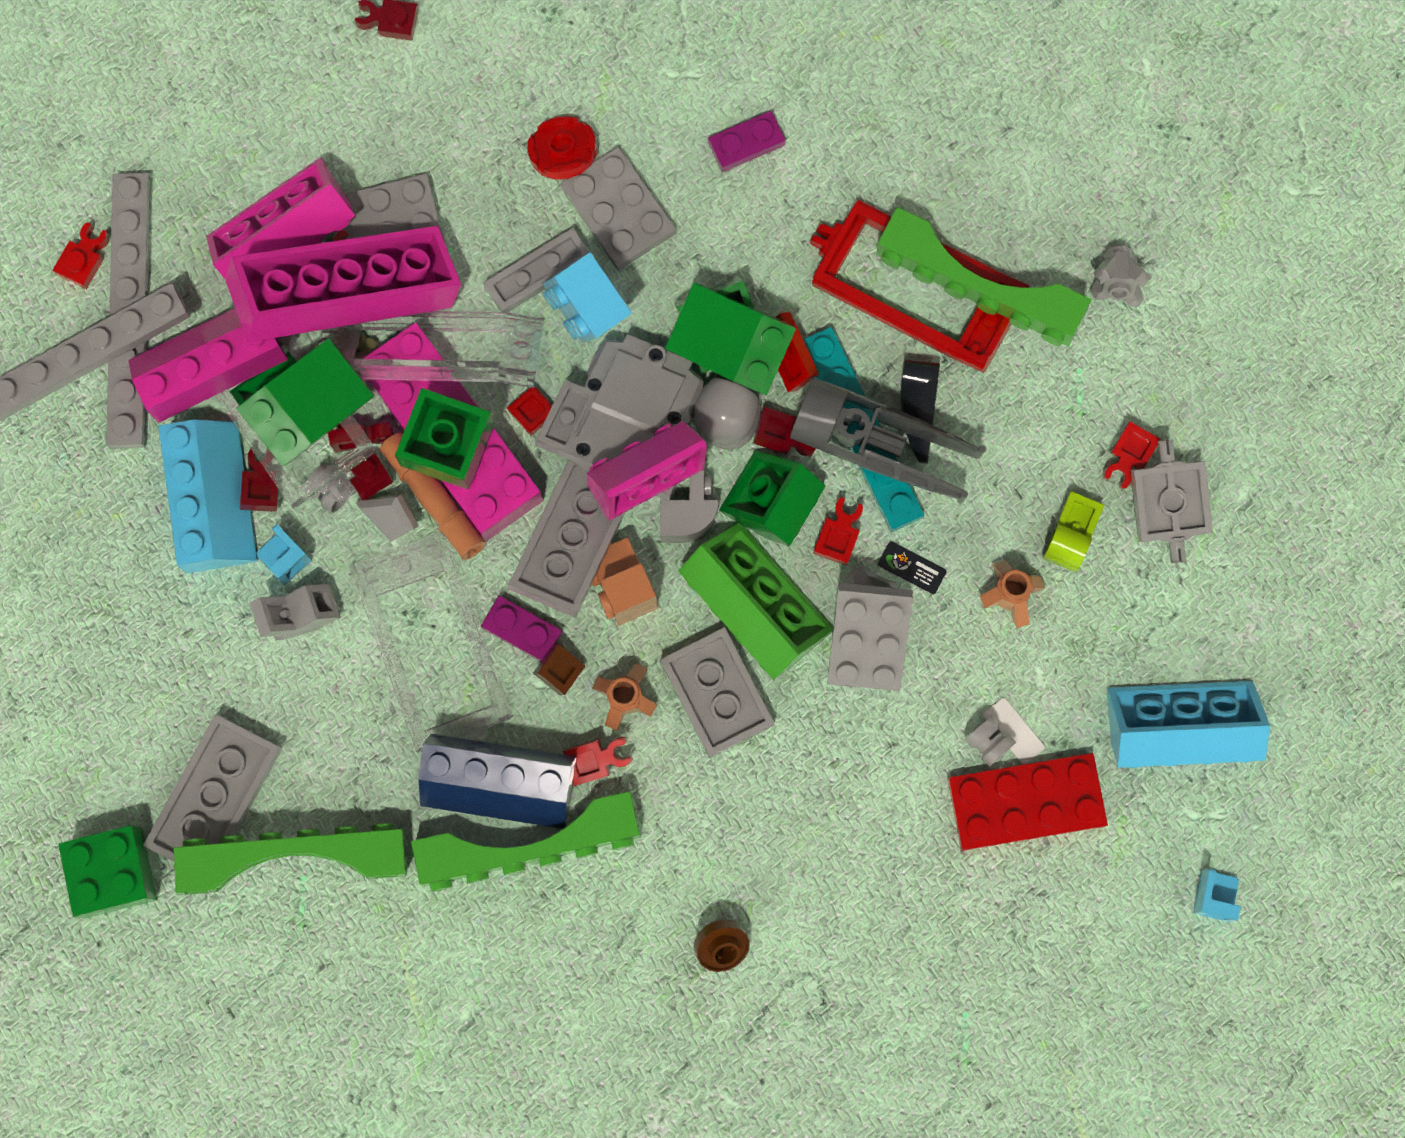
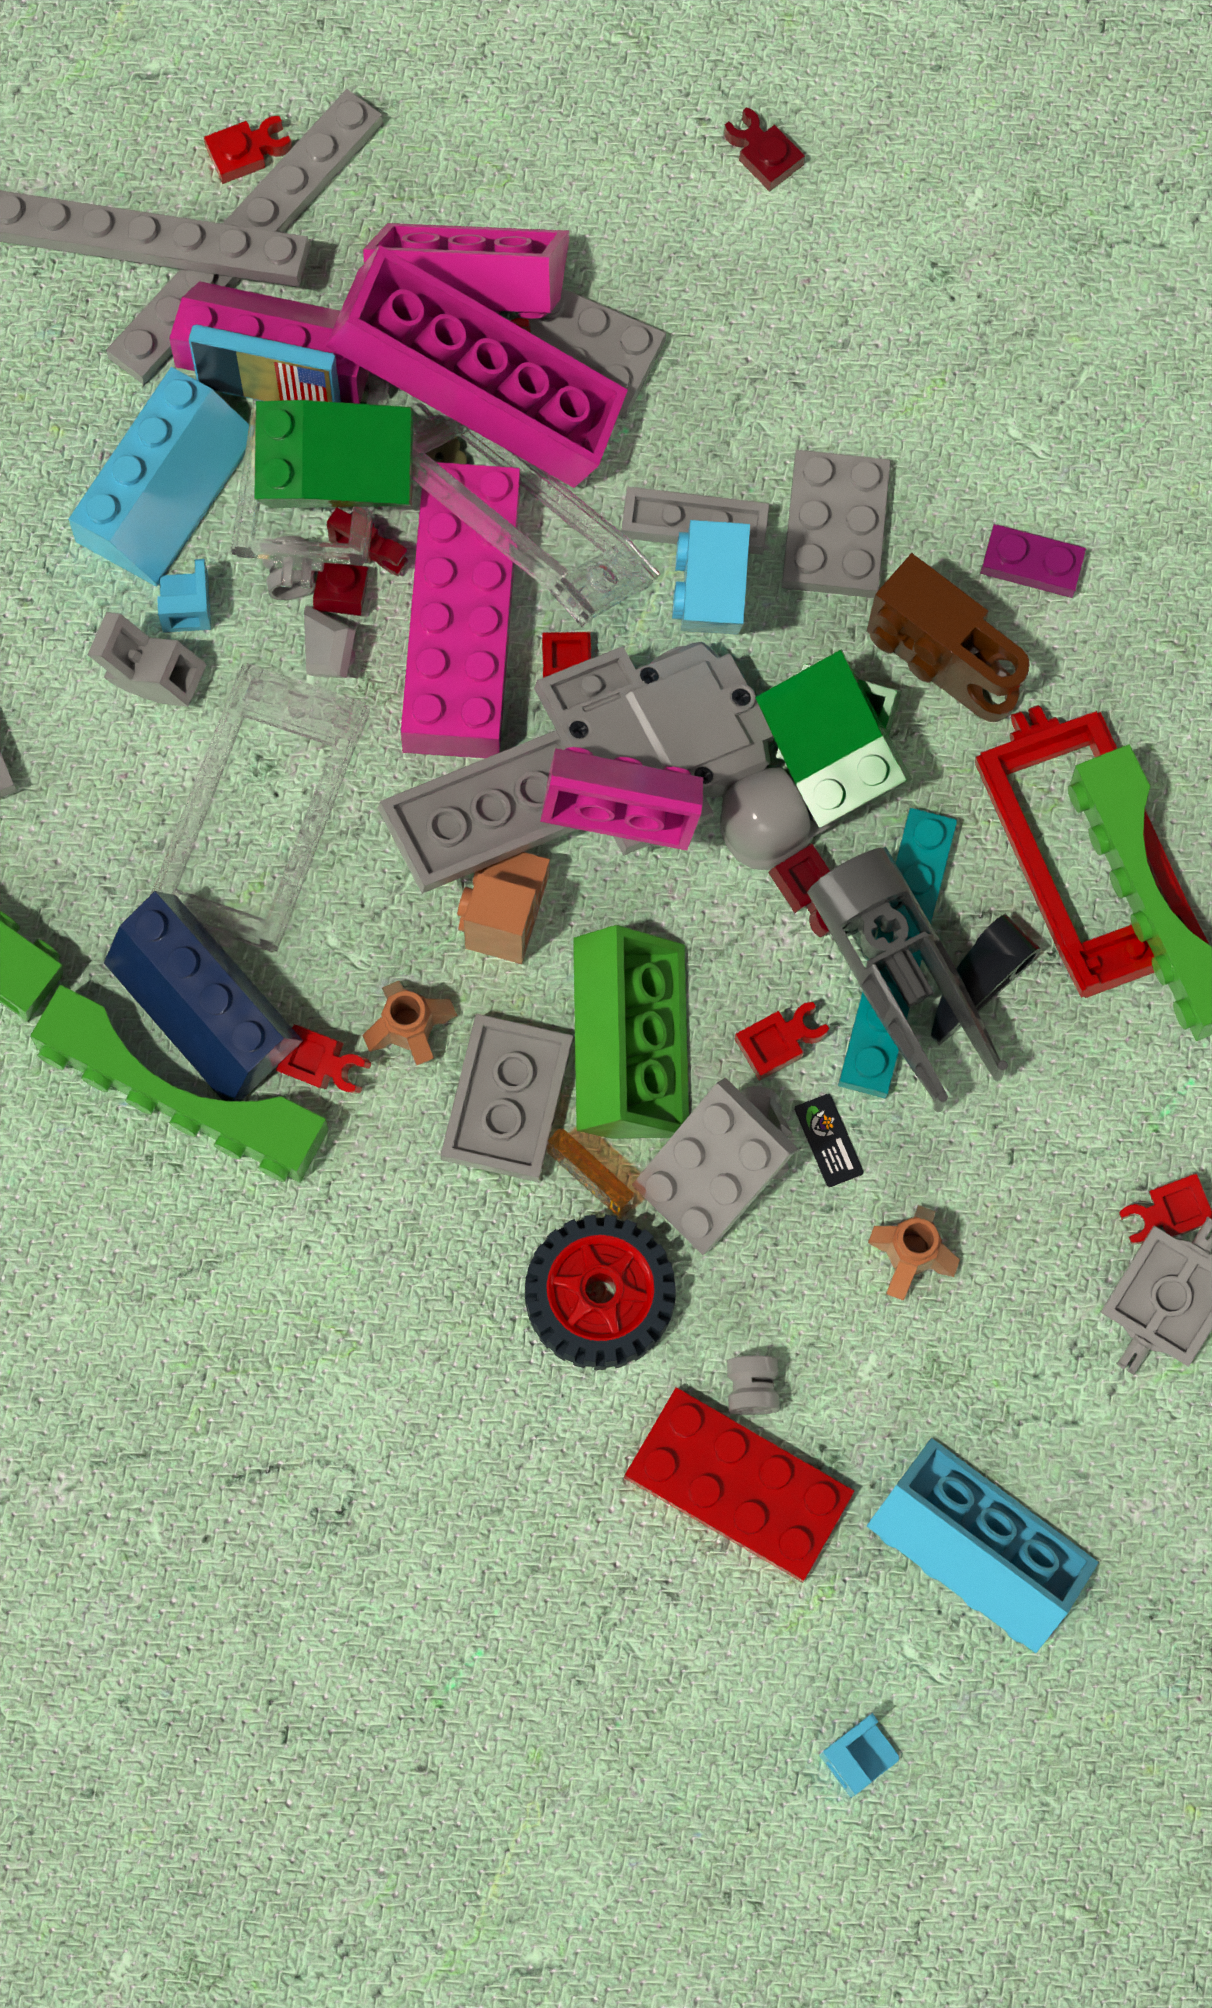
camera: 35 degrees right, 5 degrees down
dark red plate [240,448,279,512] -> none
nougat piece [380,432,486,560] -> none
green brick [394,388,495,490] -> none
magenta plate [481,596,562,662] -> none
red tile [527,116,597,180] -> none
reddish brown plate [533,644,585,695] -> none
light grey brick [660,470,719,543] -> none
reddish brown plate [694,919,750,972] -> none
green slope [719,451,826,547] -> none
red plate [775,312,819,392] -> none
white sticker [983,698,1045,765] -> none
lime plate [1042,491,1104,573] -> none
none -> tile [188,324,341,402]
none -> wheel [525,1214,676,1370]
none -> clear orange tile [547,1128,634,1220]
none -> reddish brown brick [866,553,1030,722]

